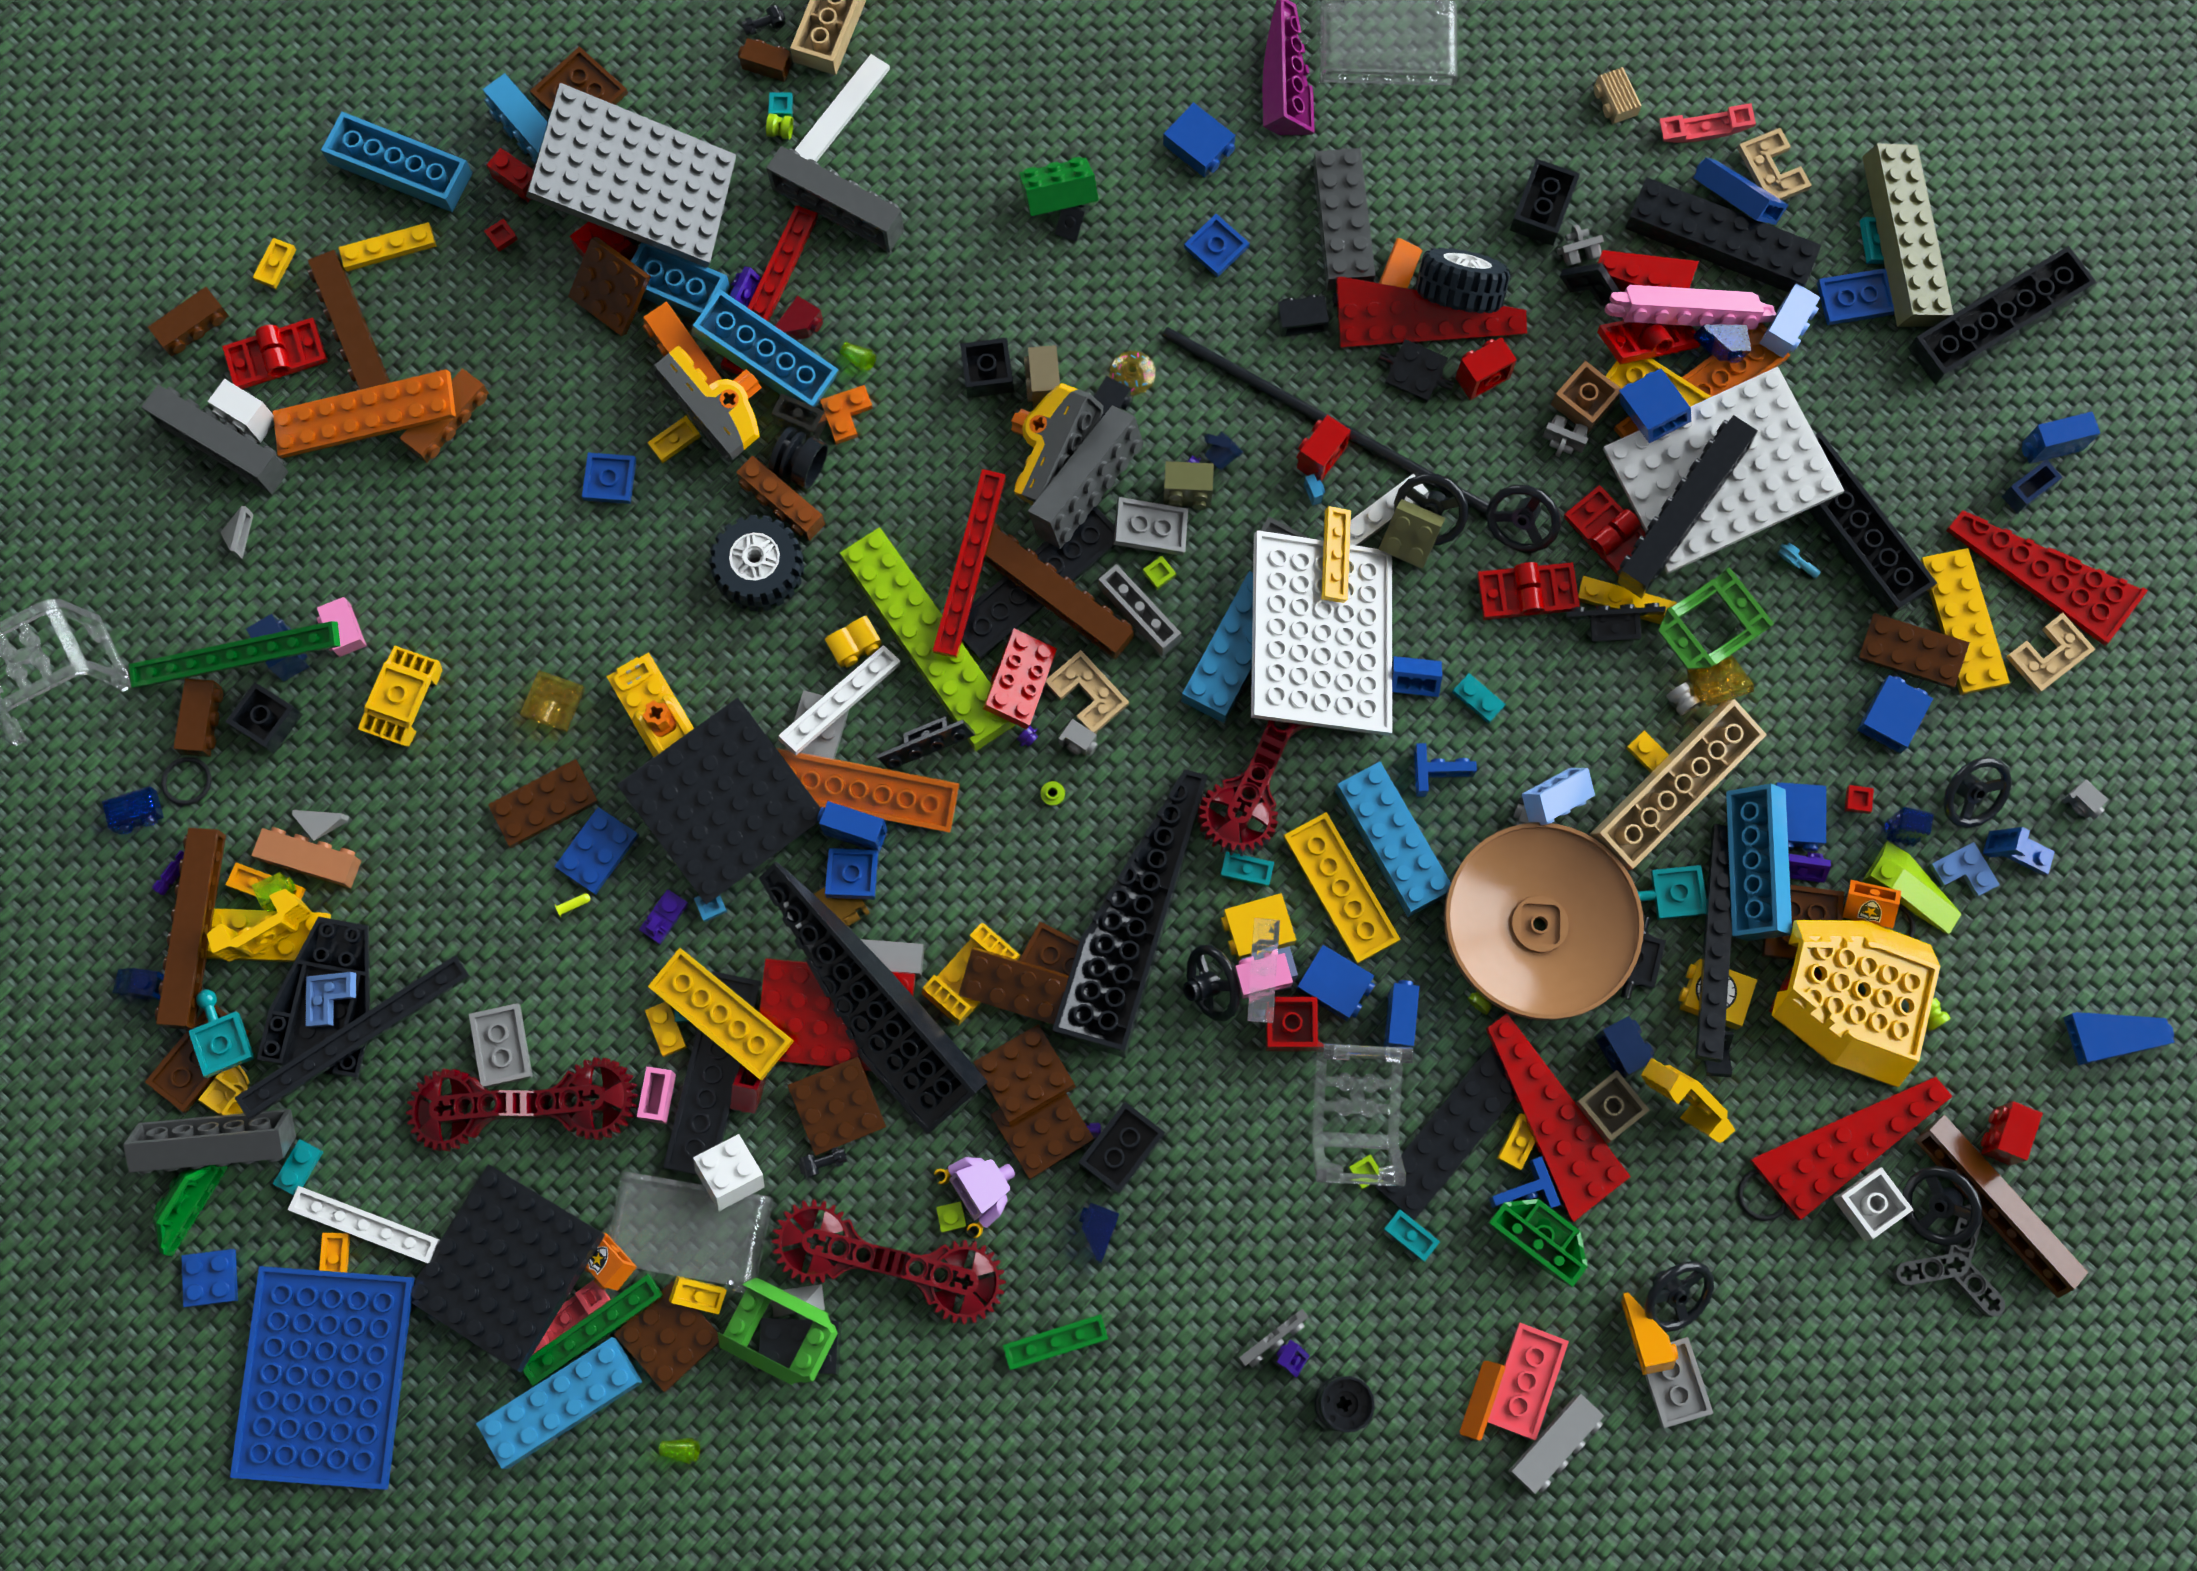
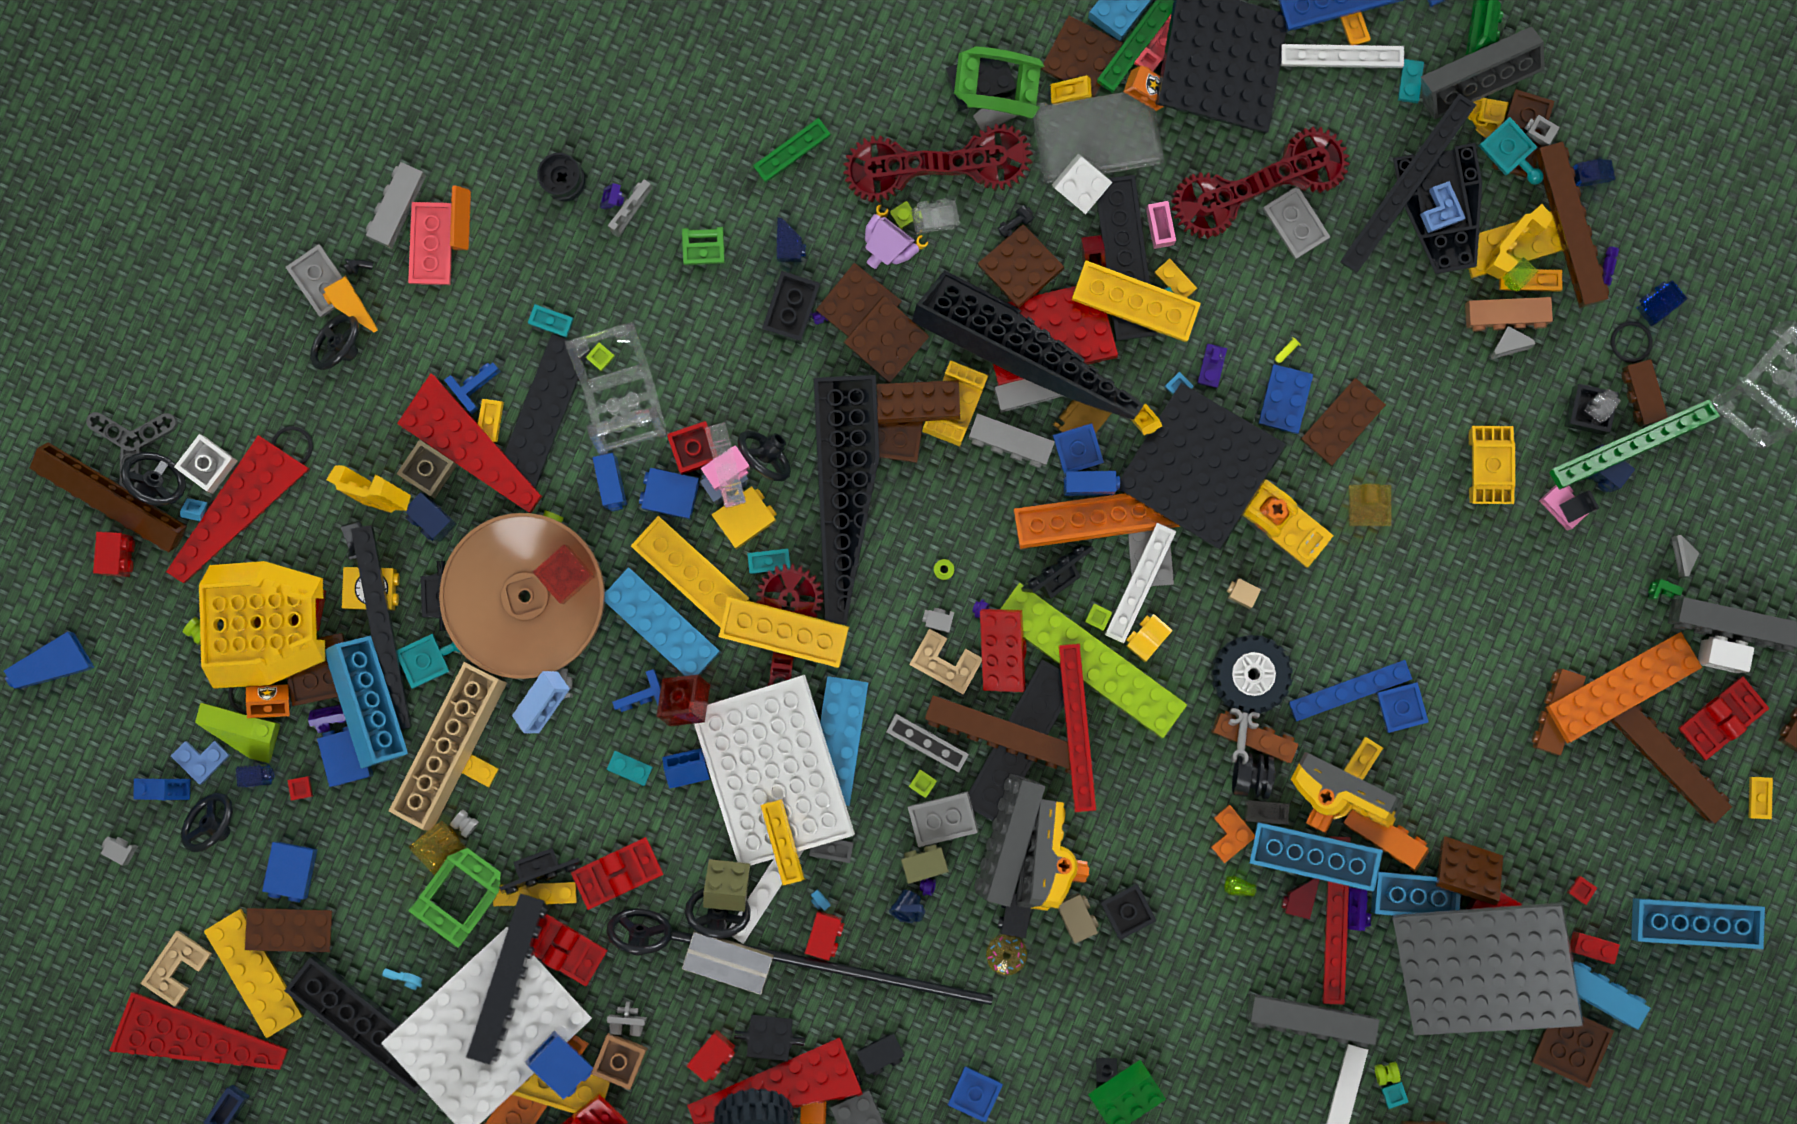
camera: 160 degrees right, 10 degrees up
yellow plate [339,222,436,271] -> none
green wedge [1489,1199,1588,1287] -> none
none -> dark azure plate [180,498,207,521]
none -> black plate [343,258,374,277]
none -> clear red brick [533,545,595,604]
none -> clear red brick [657,674,710,726]
none -> bright green plate [682,227,725,265]
none -> tile [682,930,774,995]
none -> yellow plate [719,596,849,668]
none -> clear brick [911,198,960,234]
none -> light grey brick [969,414,1055,468]
none -> lime plate [1085,604,1113,631]
none -> yellow plate [1131,404,1162,435]
none -> tan brick [1227,578,1261,609]
none -> light grey bar [1228,708,1260,764]
none -> blue plate [1288,660,1412,722]
none -> light grey brick [1524,115,1560,147]
none -> black bracket [1559,490,1599,523]
none -> clear brick [1584,389,1621,423]
none -> green bracket [1648,579,1684,600]

